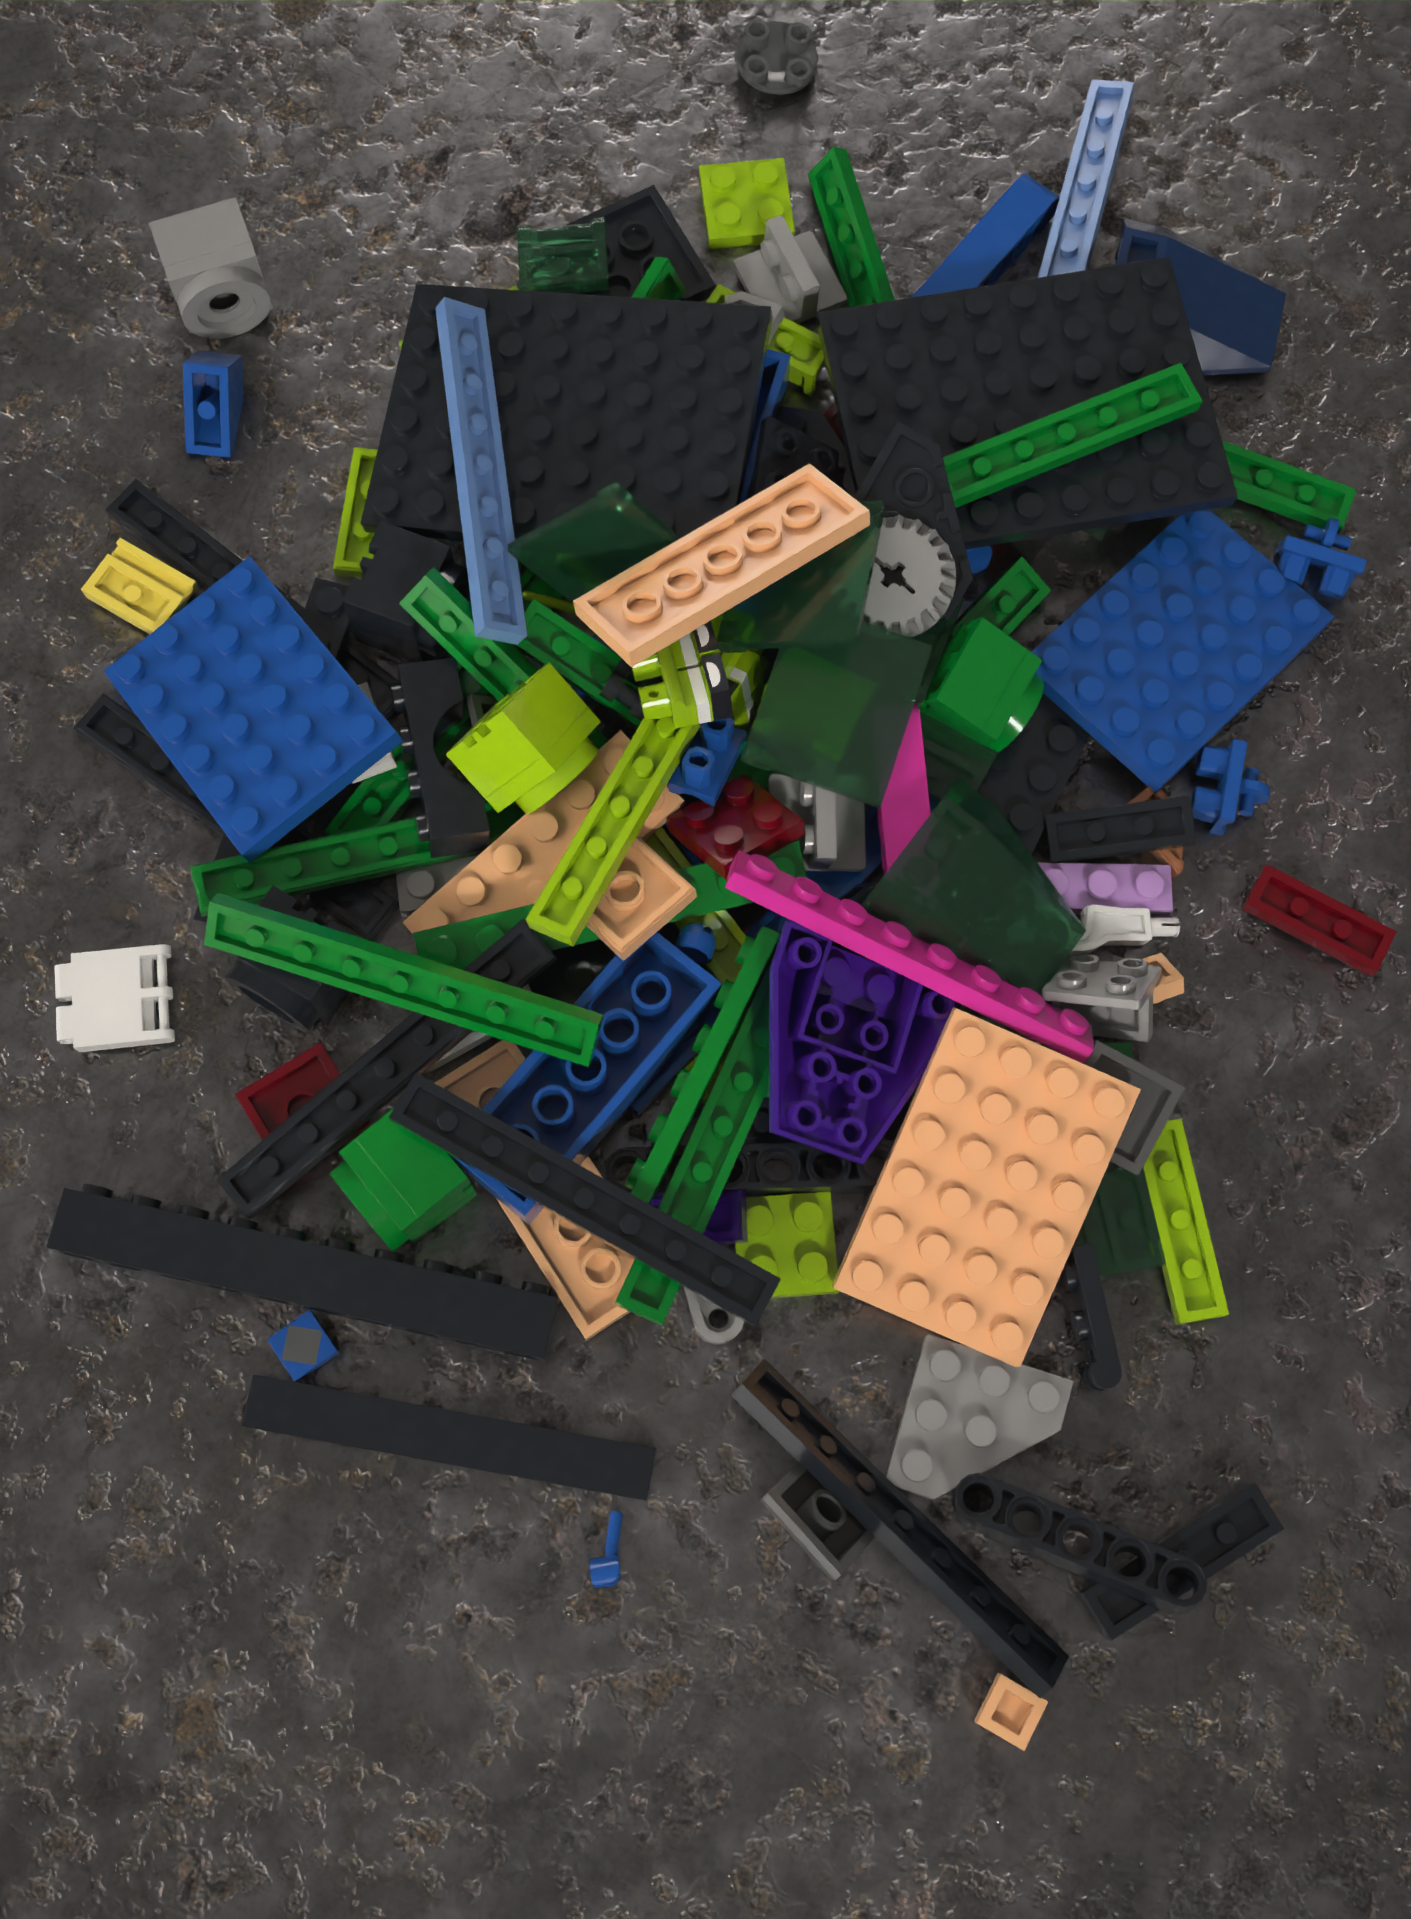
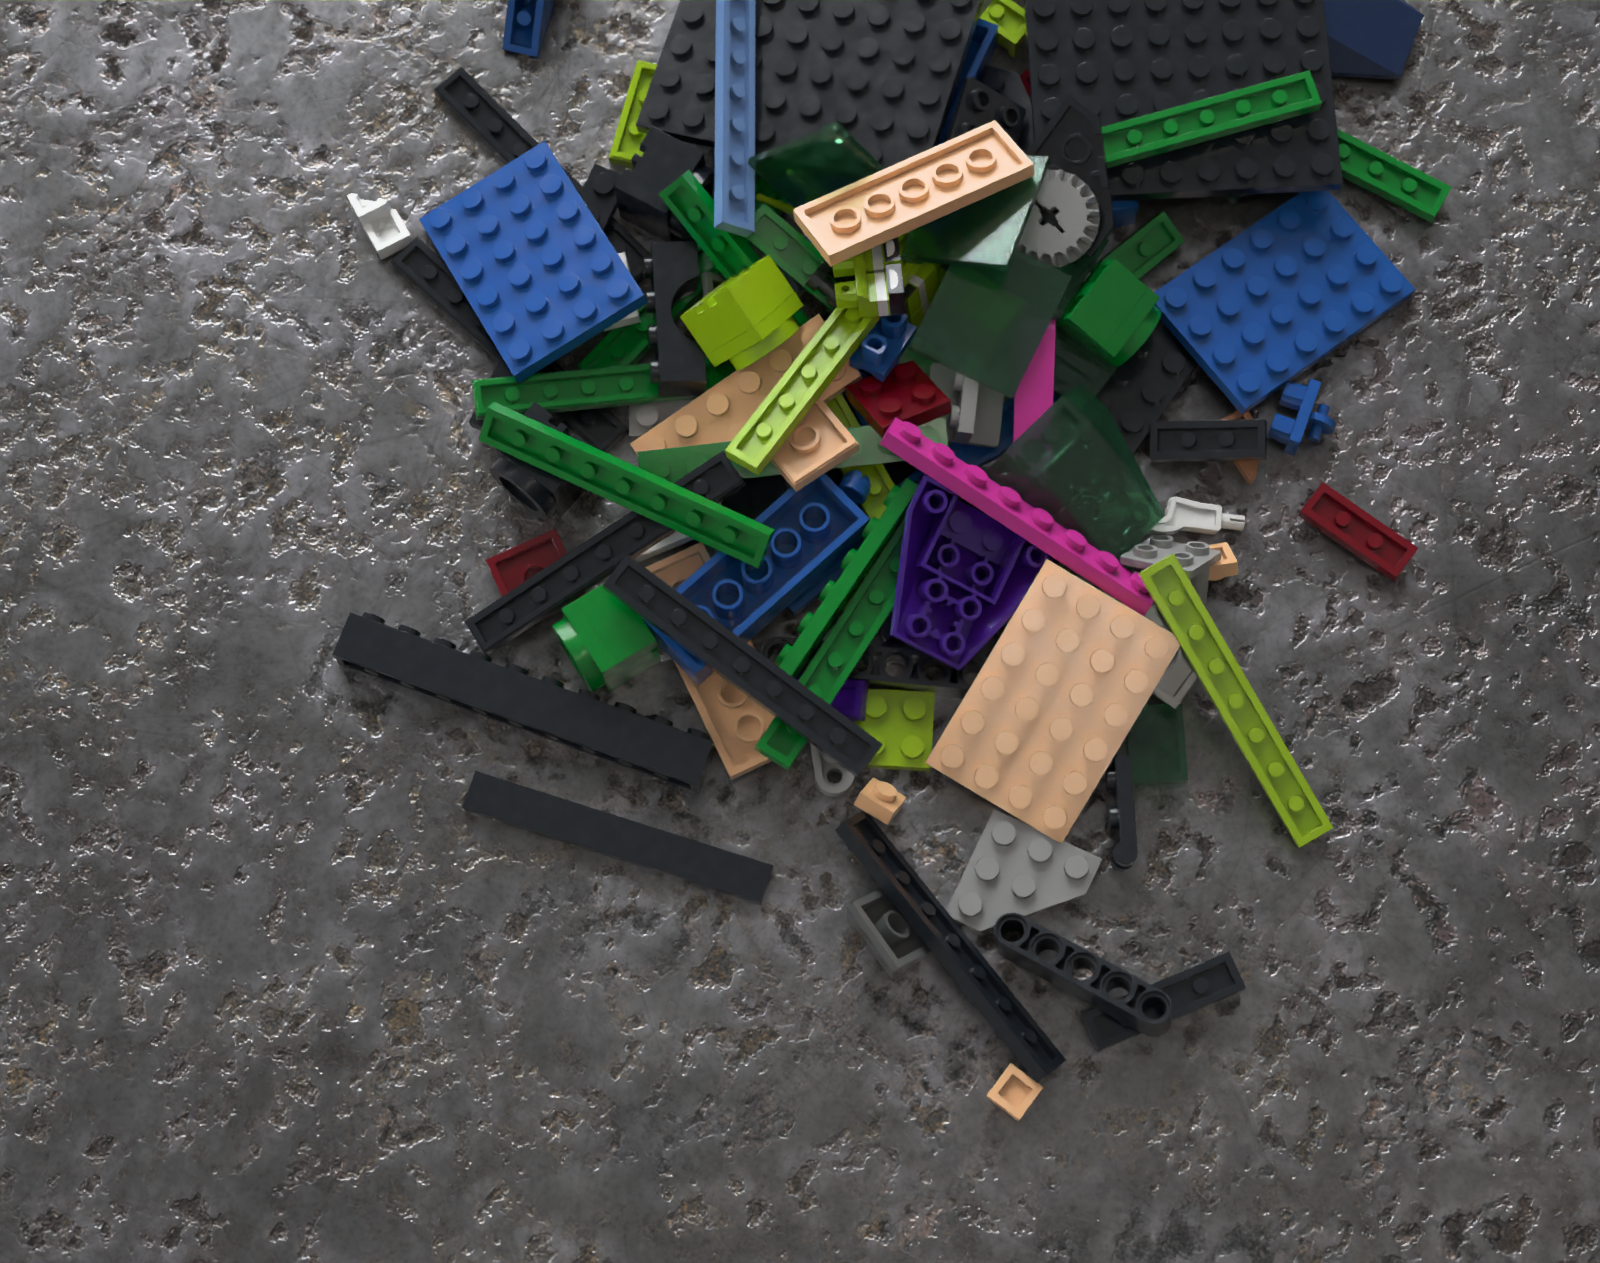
camera: 15 degrees right, 0 degrees up
white plate [55,944,175,1052] -> none
light yellow plate [81,538,200,634] -> none
tile [267,1309,340,1383] -> none
blue hand [589,1511,623,1588] -> none
lavender plate [1026,862,1173,916] -> none
lime plate [1140,1118,1230,1325] -> none
blue hips [1275,517,1367,599] -> none
none -> white slope [347,193,413,260]
none -> light nougat plate [854,777,907,825]
none -> lime plate [1138,553,1334,848]

